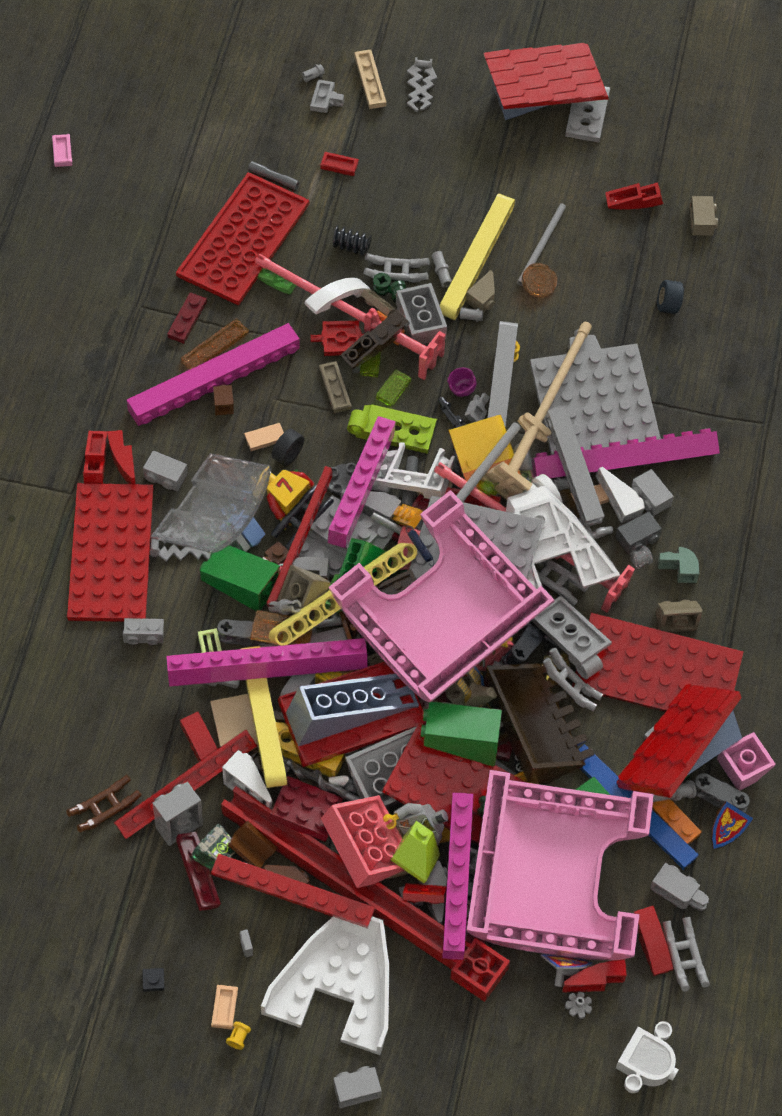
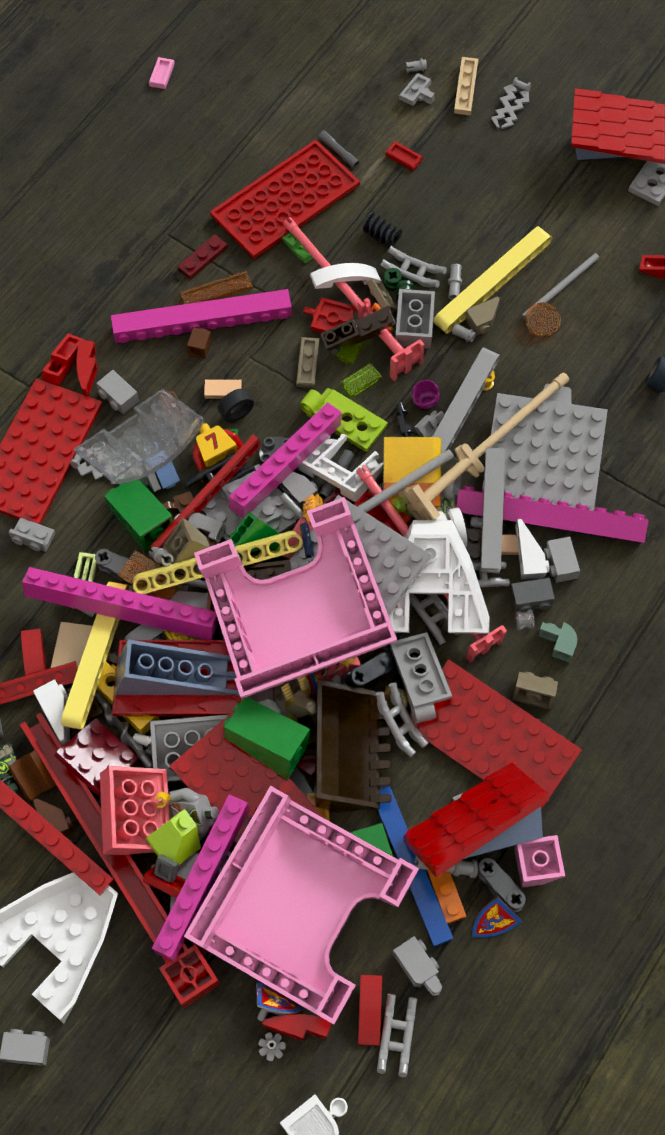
camera: 25 degrees right, 5 degrees up
none -> dark grey tile [154,854,179,883]

